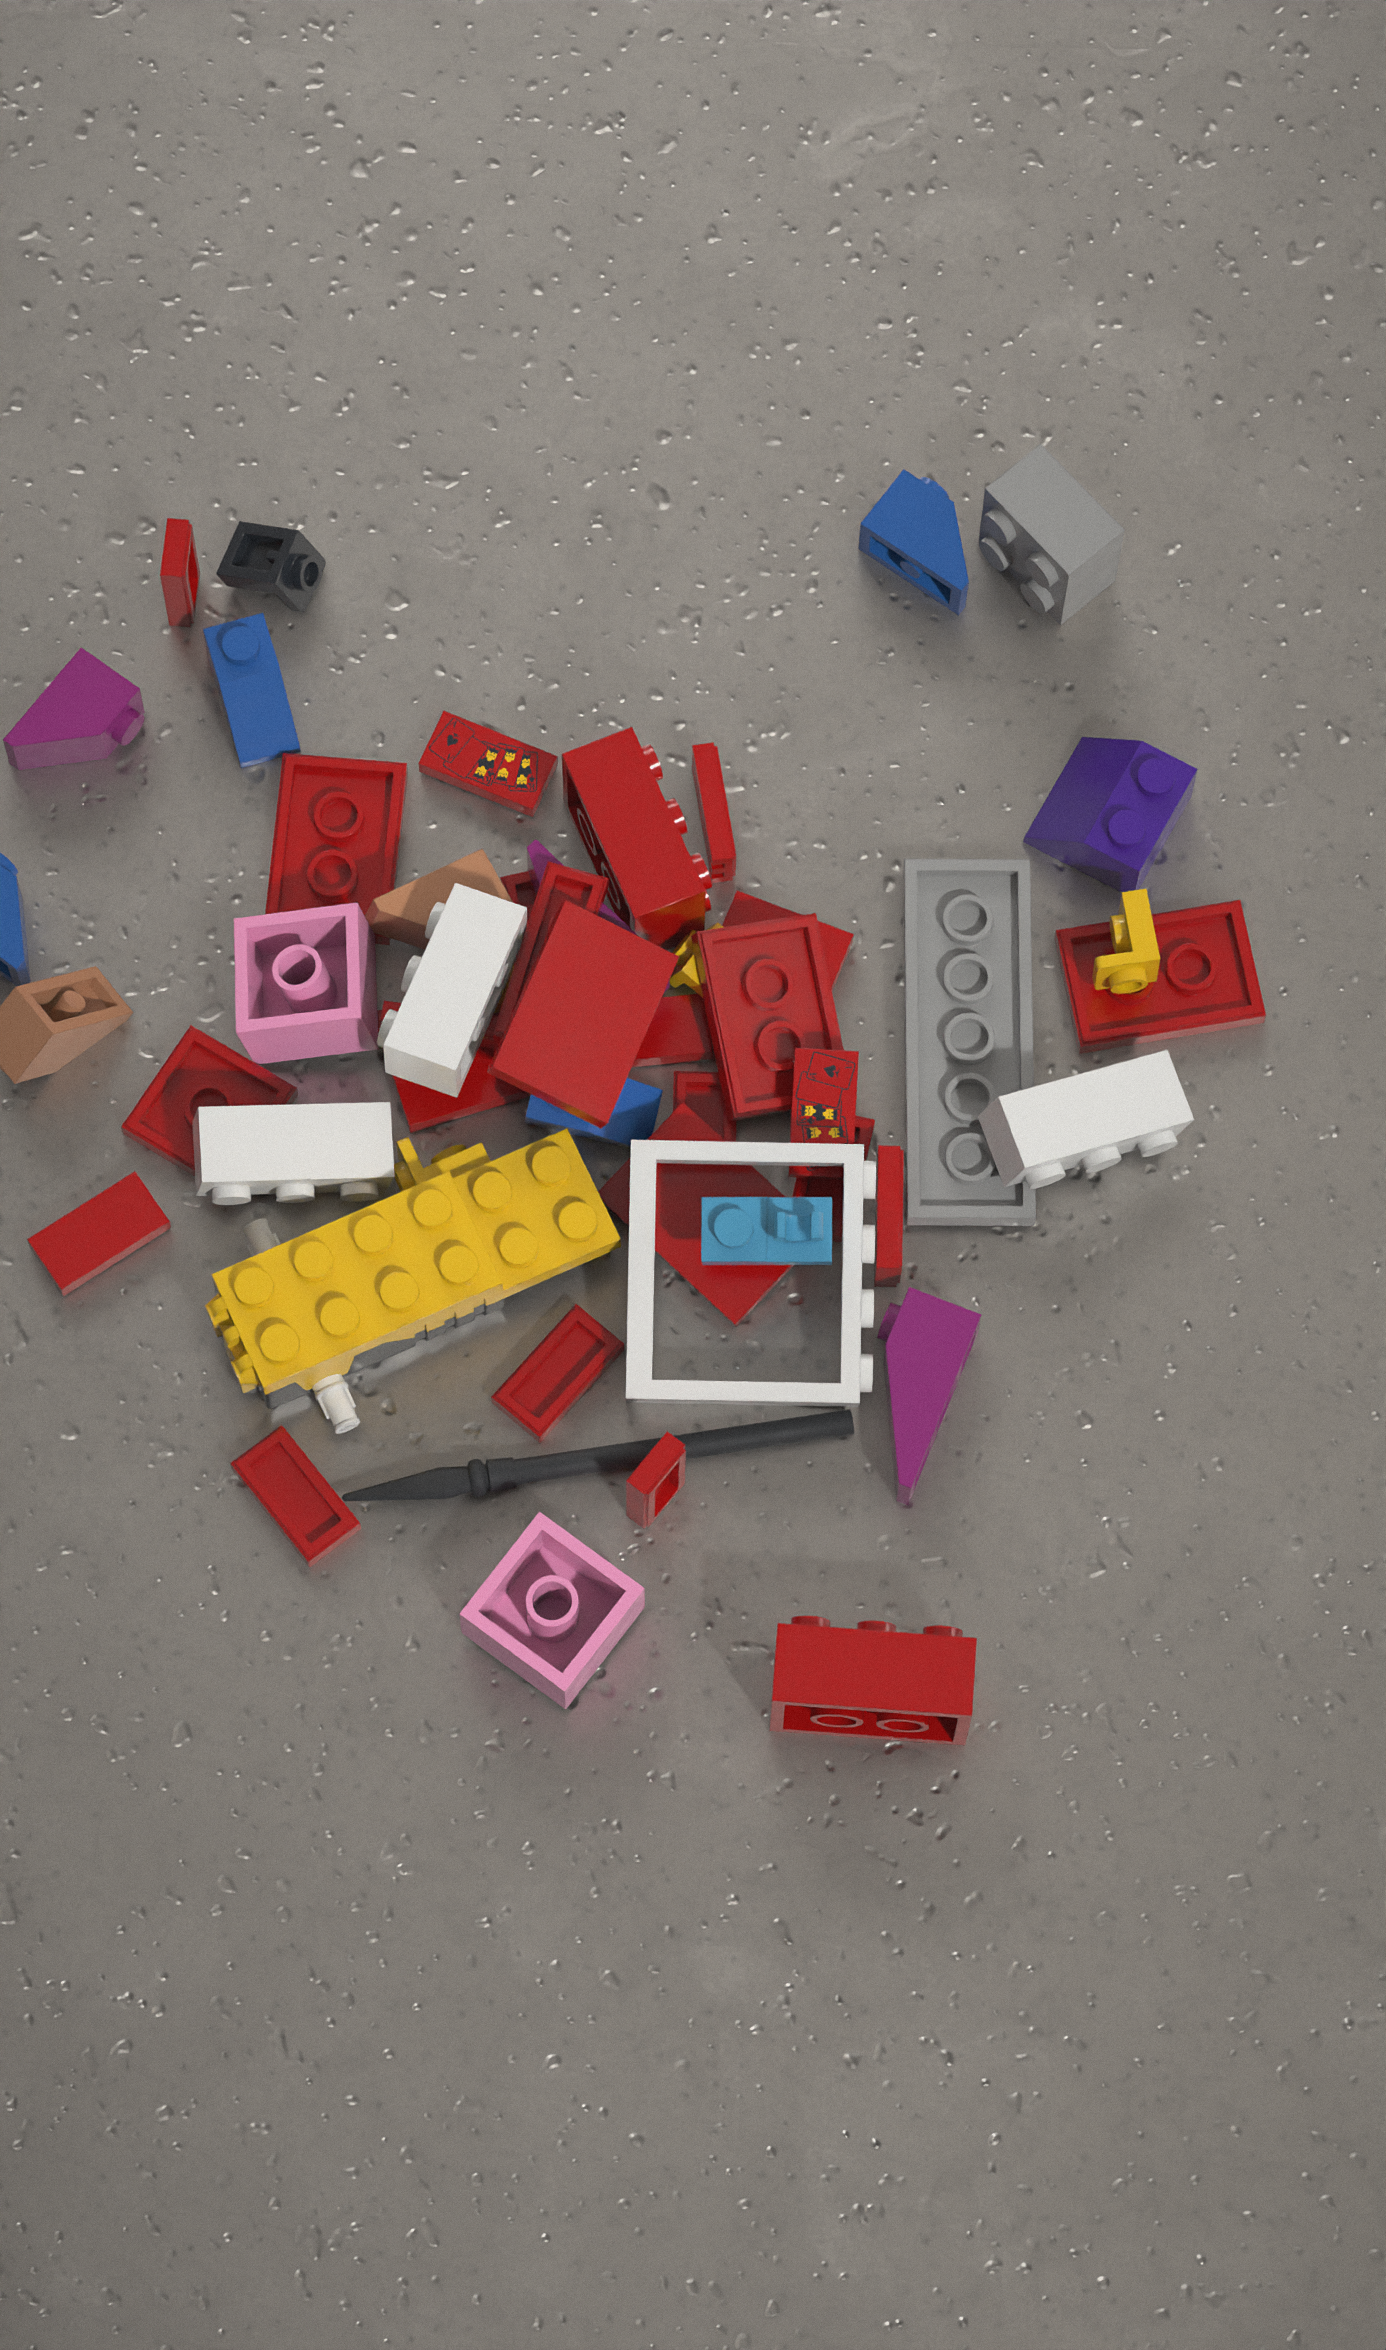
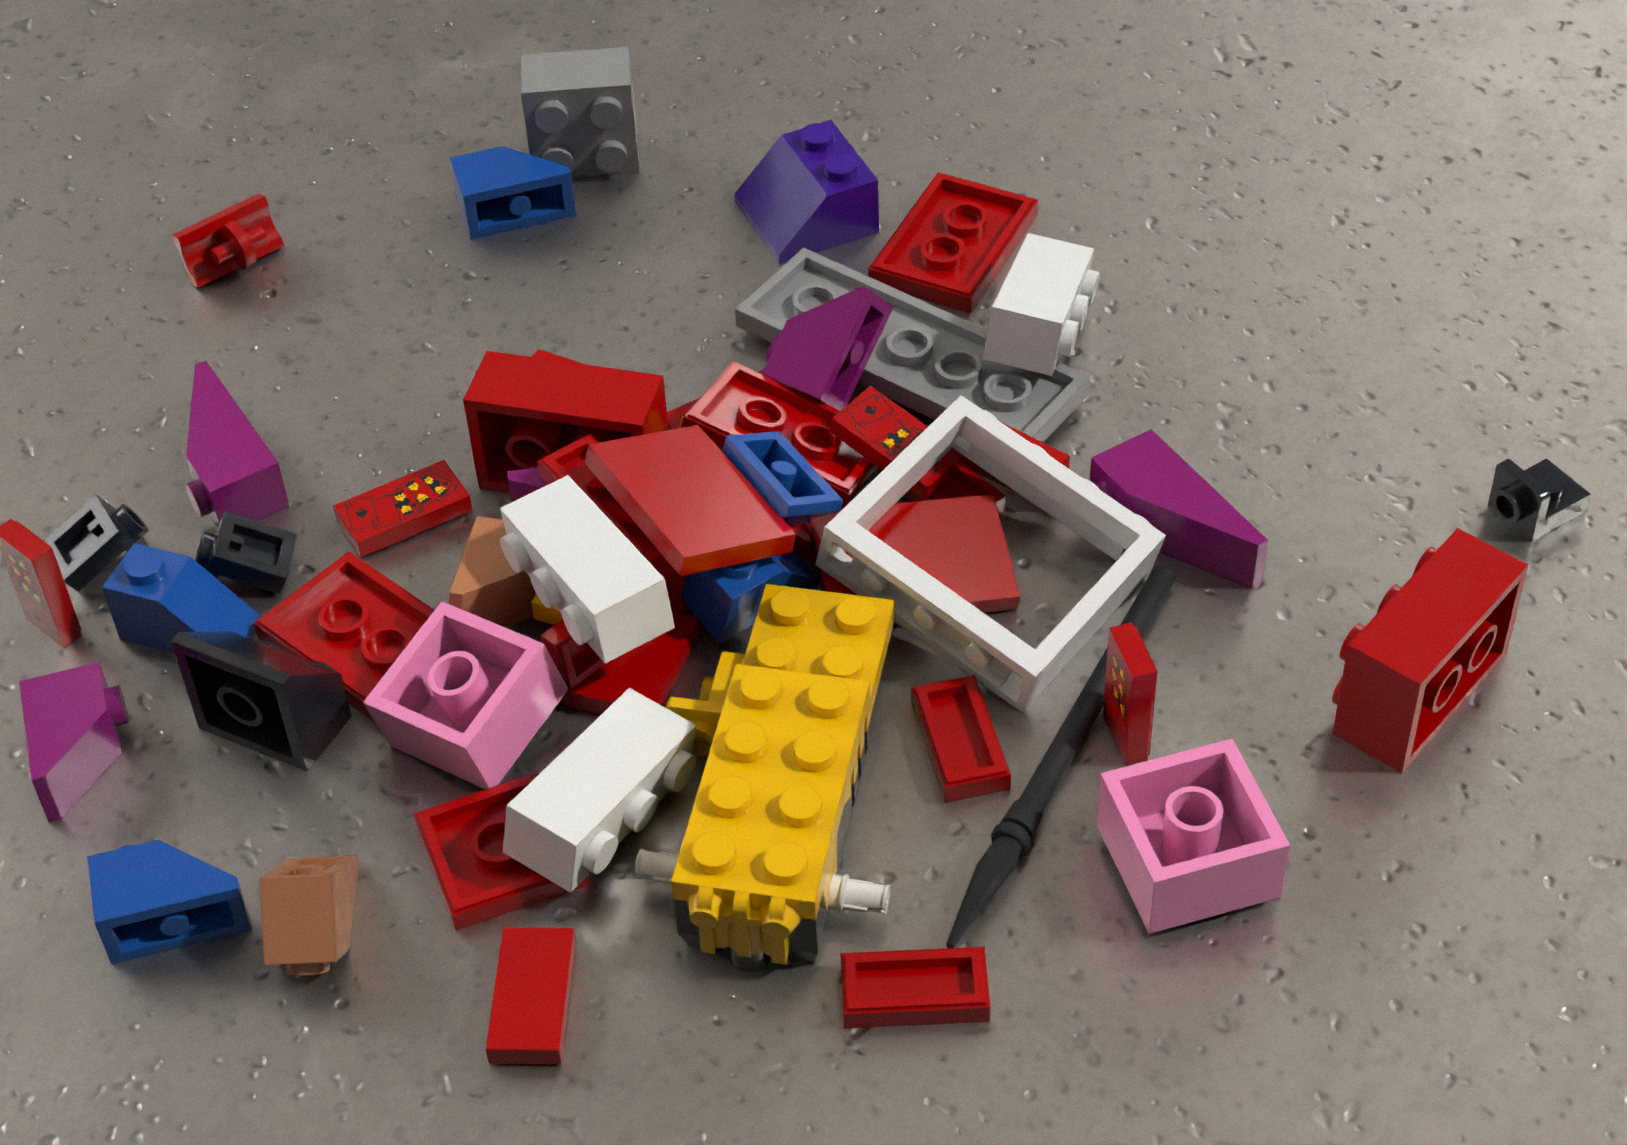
camera: 50 degrees left, 25 degrees down
dark azure plate [701,1197,832,1265] -> none
yellow bracket [1092,889,1160,994] -> none
none -> red hips [171,193,284,288]
none -> black slope [171,632,352,772]
none -> magenta slope [185,361,290,528]
none -> black bracket [194,511,297,594]
none -> blue slope [722,431,843,528]
none -> magenta slope [761,286,894,411]
none -> black bracket [1488,458,1591,542]

